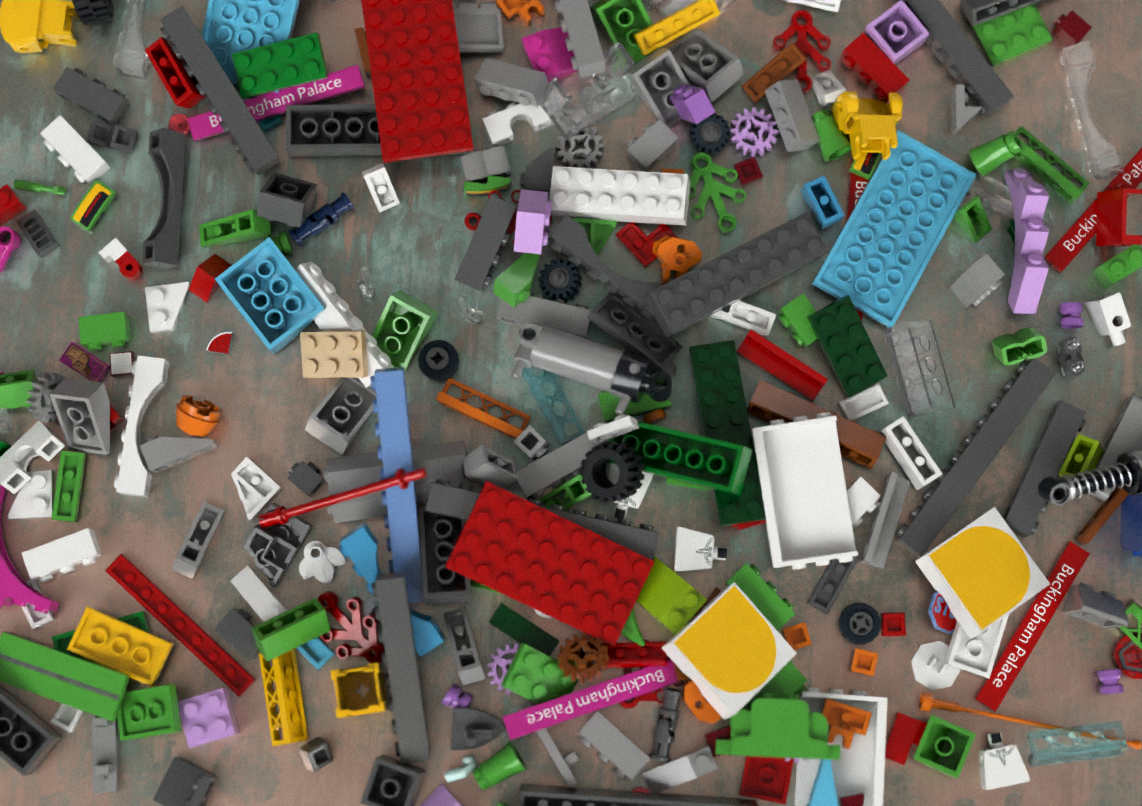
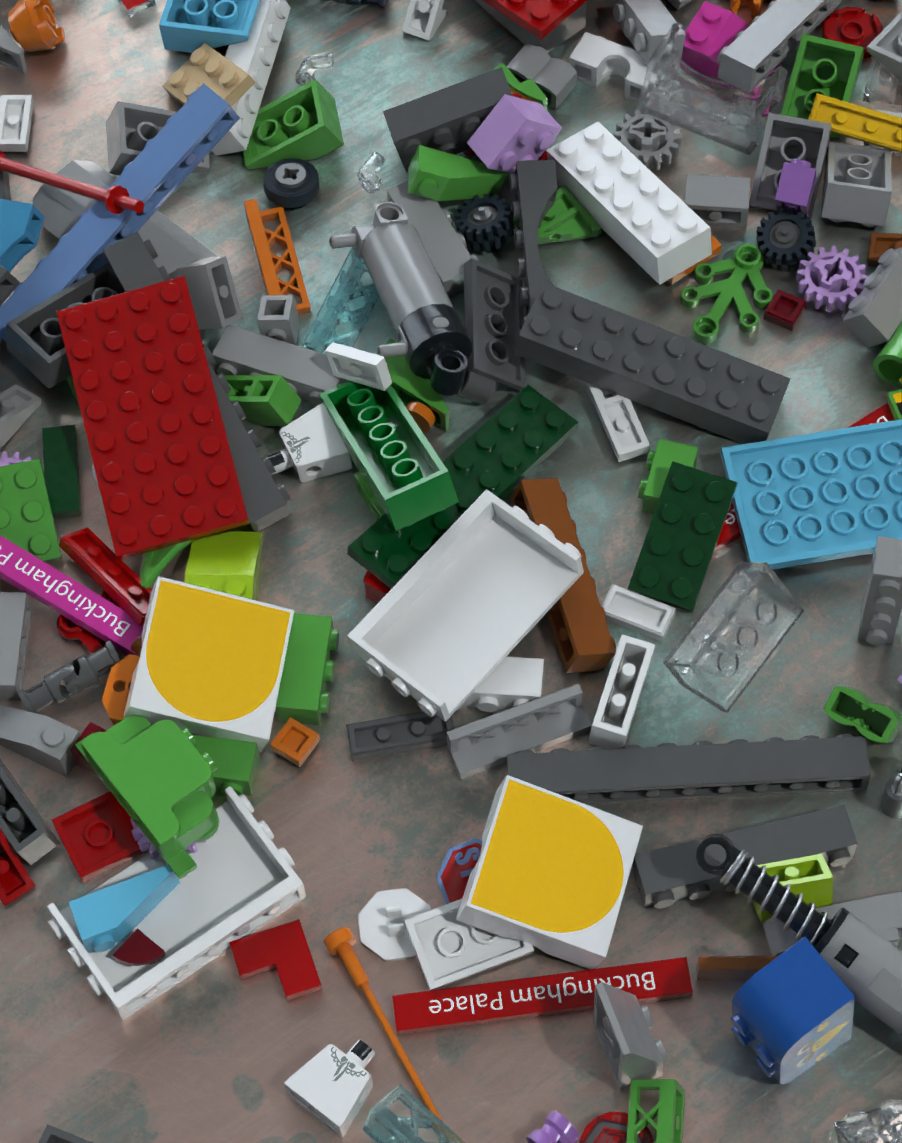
camera: 55 degrees right, 20 degrees down
dark grey brick [287,461,325,498] -> none
dark grey slope [520,147,556,197] -> none
dark orange gear [557,633,609,684] -> none
black tyre [580,442,645,502] -> none
red tile [615,222,679,269] -> none
orange hinge [652,236,702,285] -> none
white torso [673,527,727,573] -> none
red fence [736,329,828,402] -> none
dark azure brick [801,175,844,231] -> none
orange plate [821,698,872,749] -> none
black wheel [839,603,881,644] -> none
orange plate [849,648,879,676] -> none
red tile [880,612,906,637] -> none
bright green slope [913,715,976,779] -> none

